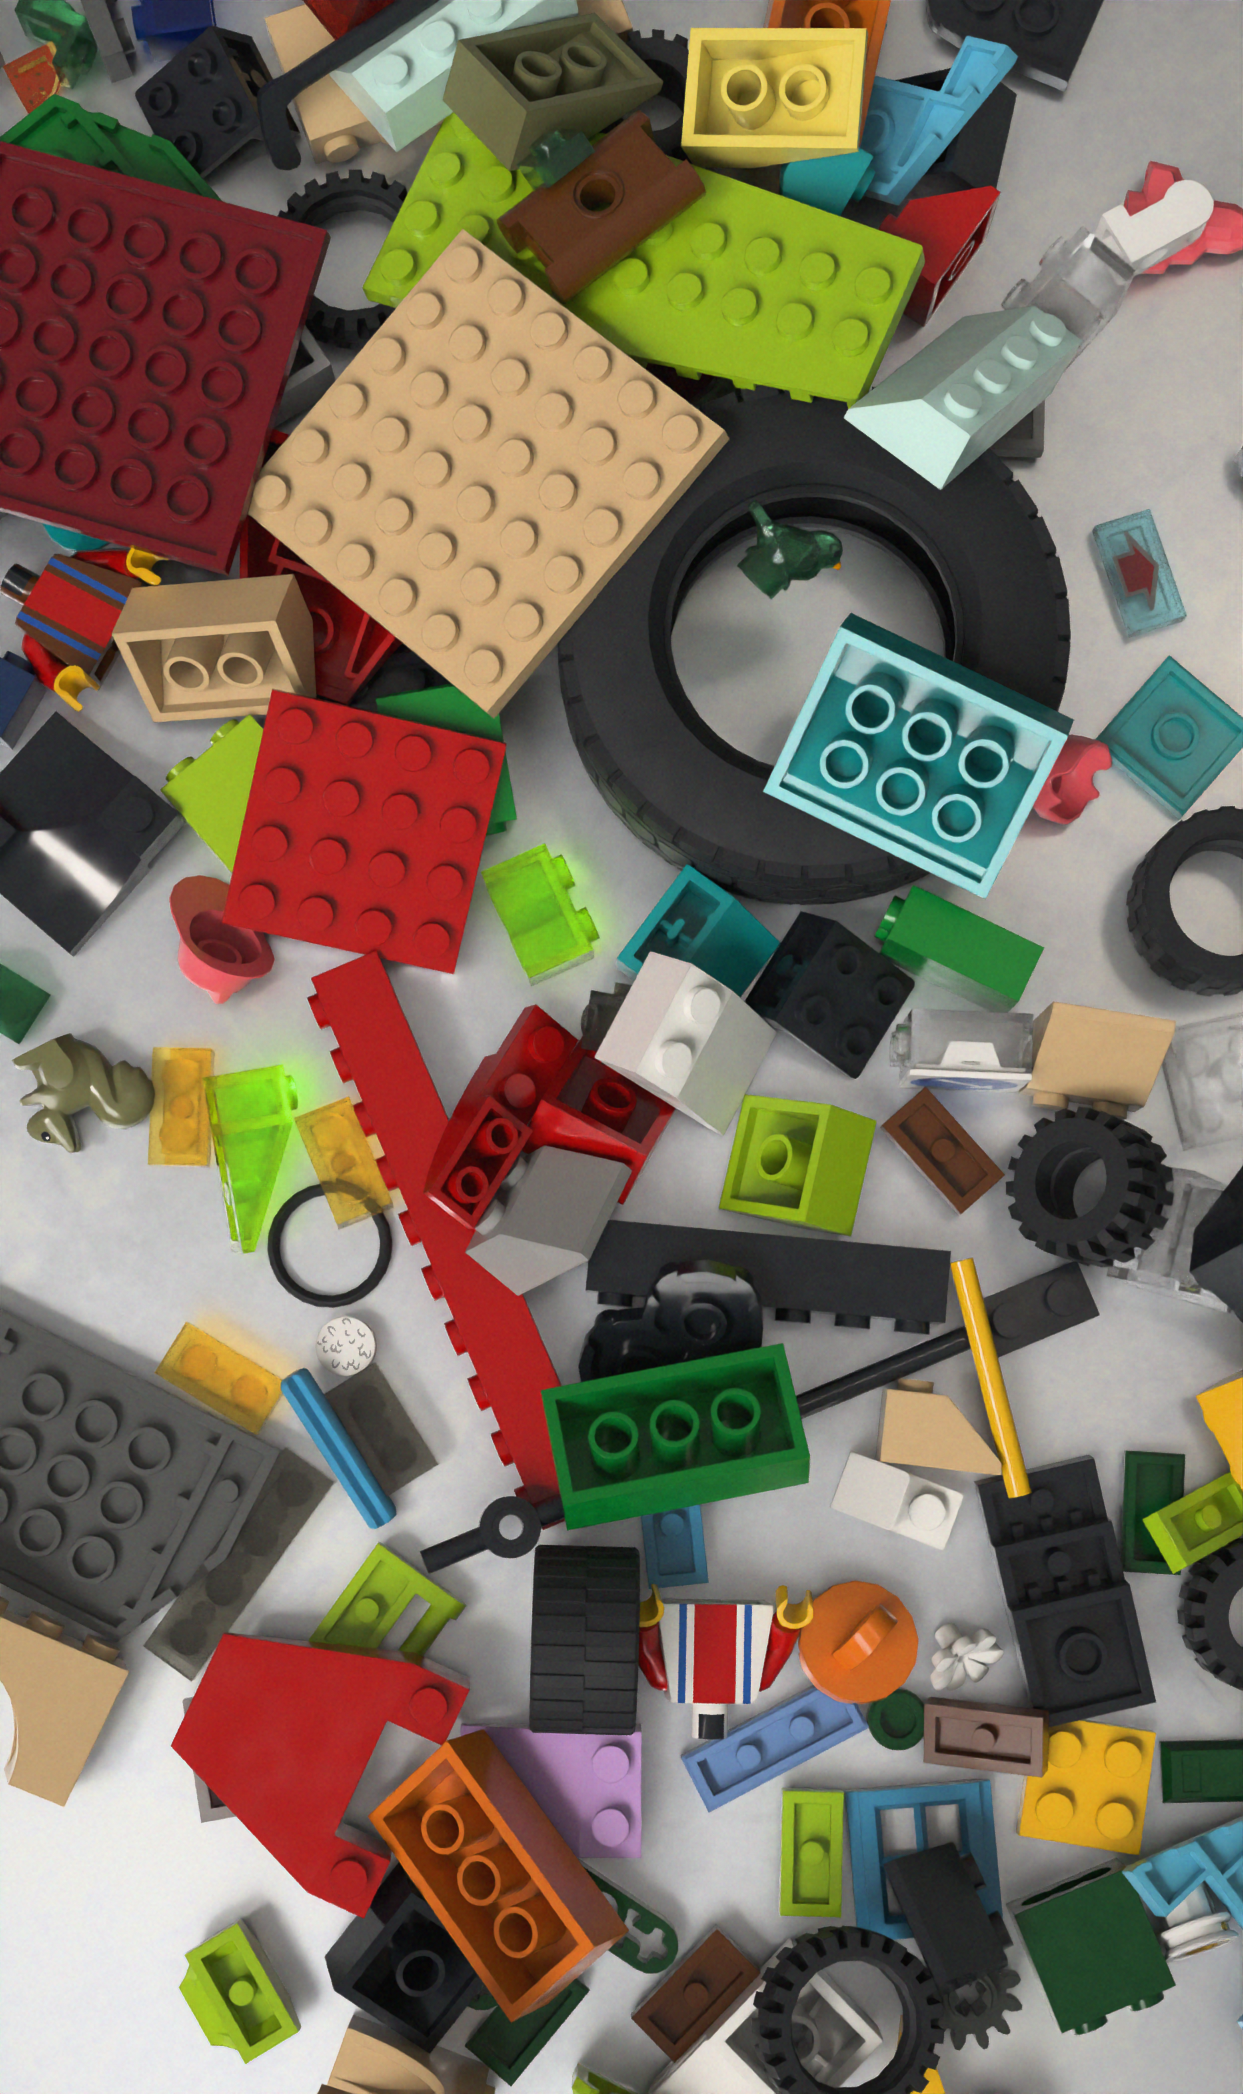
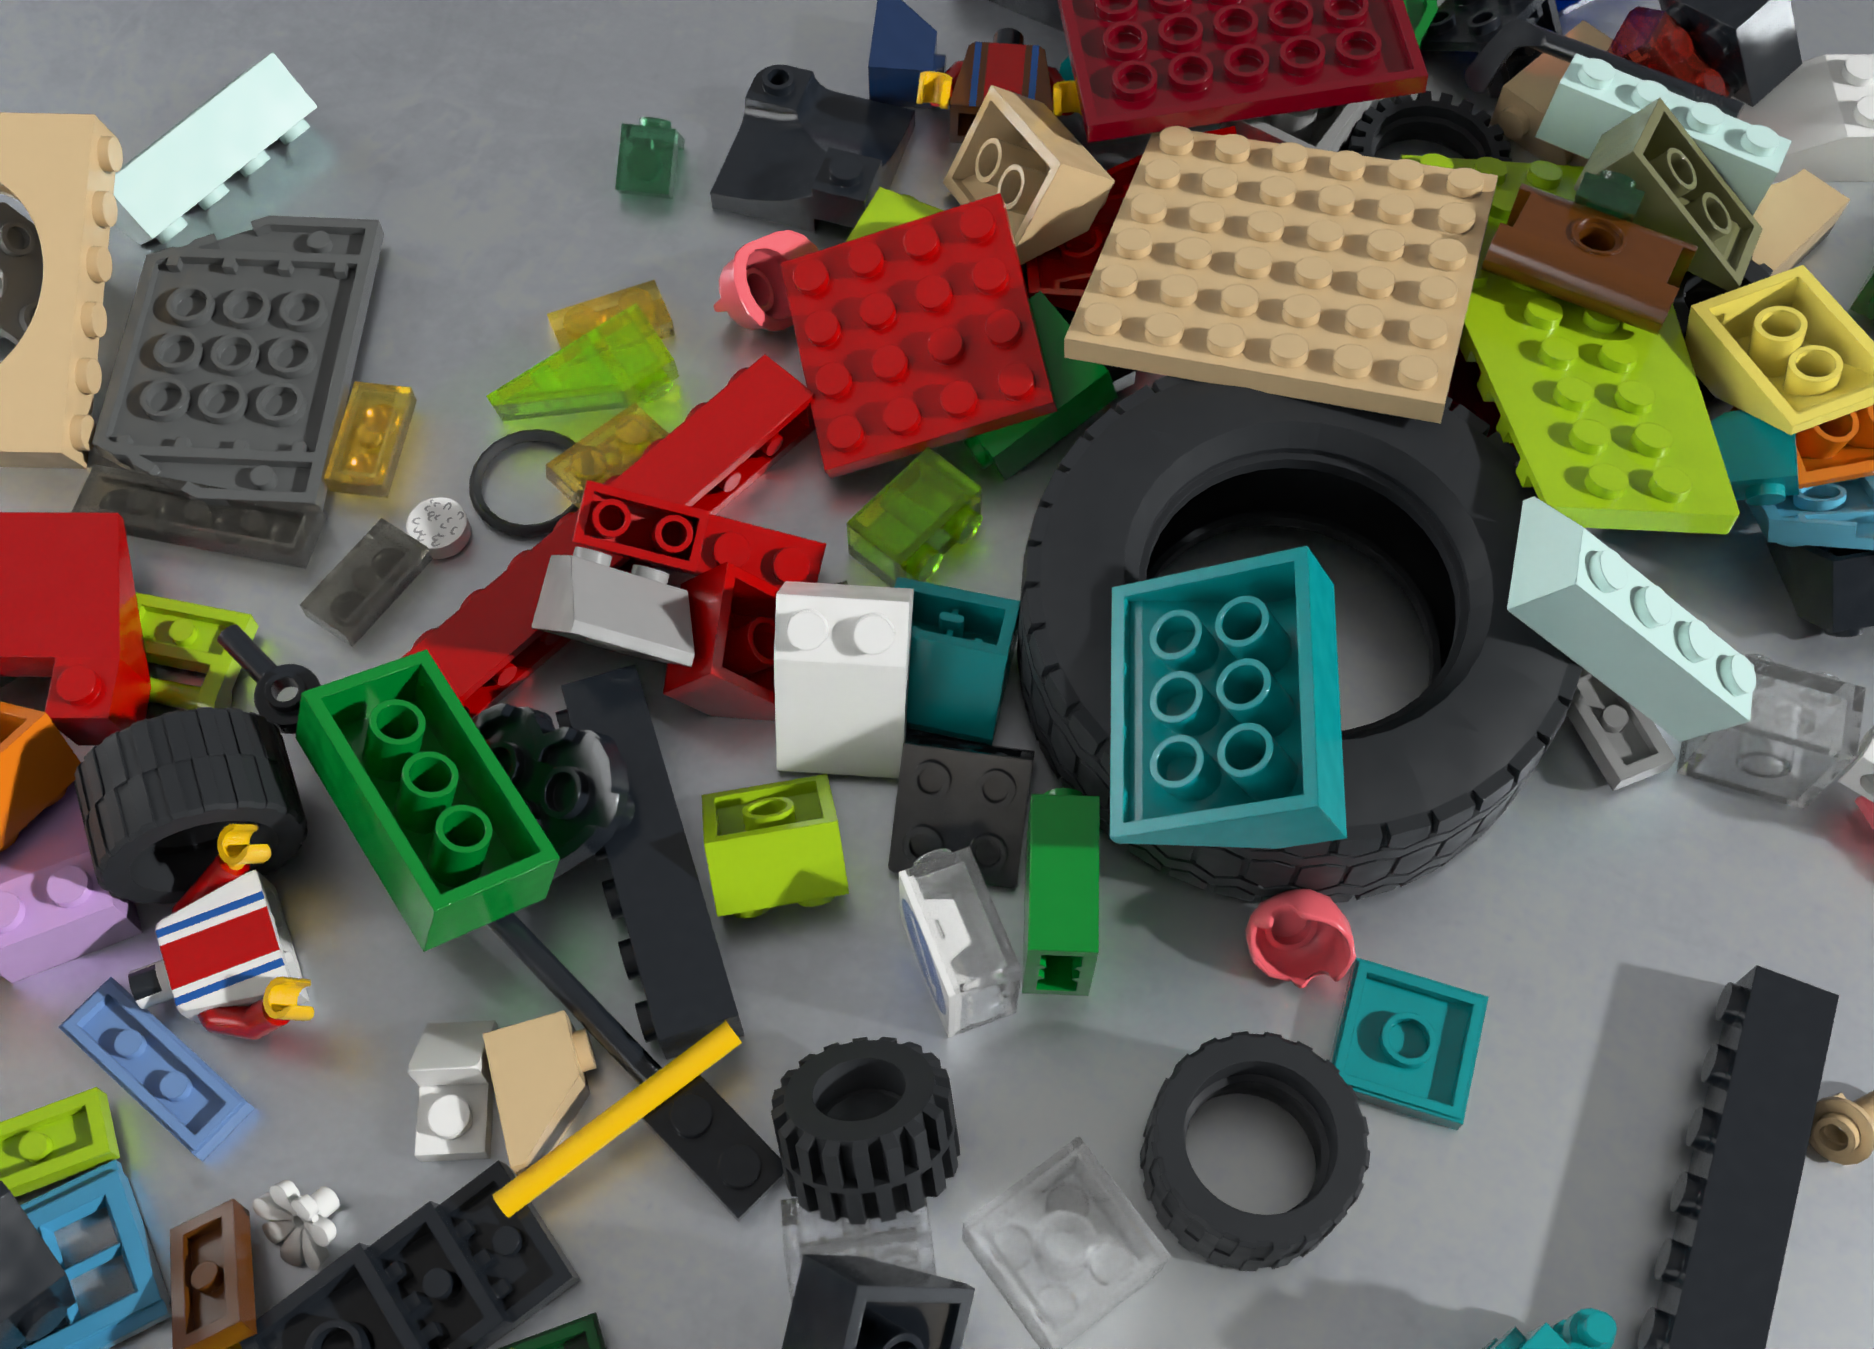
camera: 65 degrees right, 20 degrees down
olive animal [12,1033,155,1153] -> none
dark azure axle [281,1368,397,1529] -> none
dark azure plate [641,1505,709,1589] -> none
clear green animal [737,499,843,600] -> none
orange tile [798,1581,918,1704] -> none
dark green tile [866,1687,924,1750] -> none
red slope [878,186,1001,327] -> none
reddish brown plate [880,1087,1005,1216] -> none
tan slope [1019,1001,1176,1120] -> none
clear light blue tile [1092,509,1187,638] -> none

